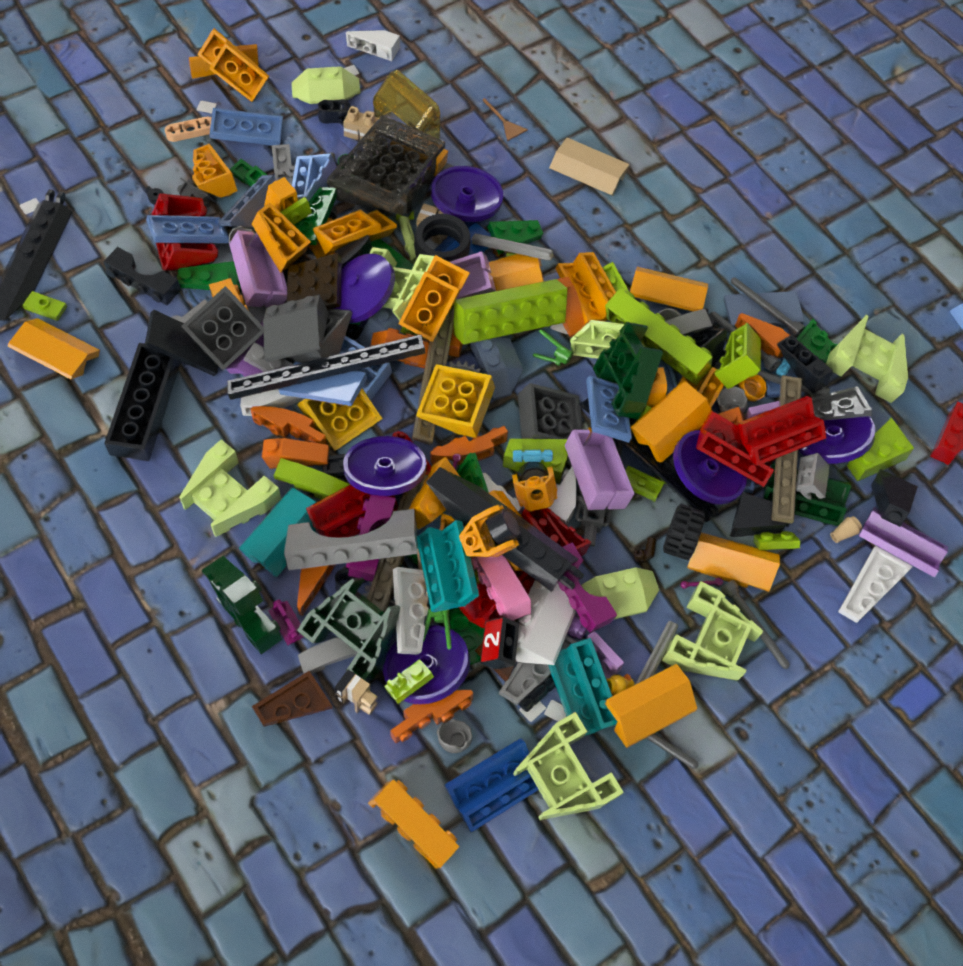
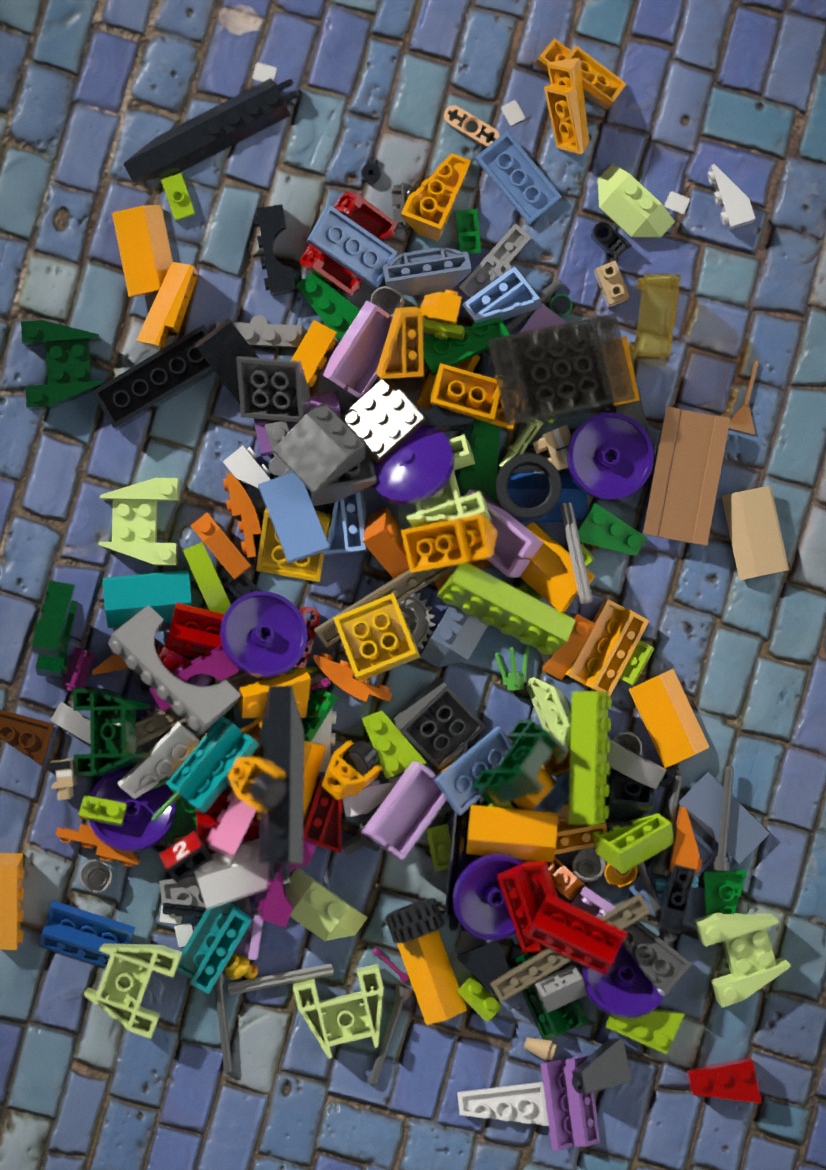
camera: 55 degrees right, 25 degrees up
black plate [227,335,426,400] -> none
medium azure axle [513,450,553,462] -> none
light orange slope [605,664,697,748] -> none
dark brown arm [634,537,657,563] -> none
none -> dark green wedge [21,320,105,410]
none -> light orange slope [136,262,199,351]
none -> medium nougat hinge [643,406,731,546]

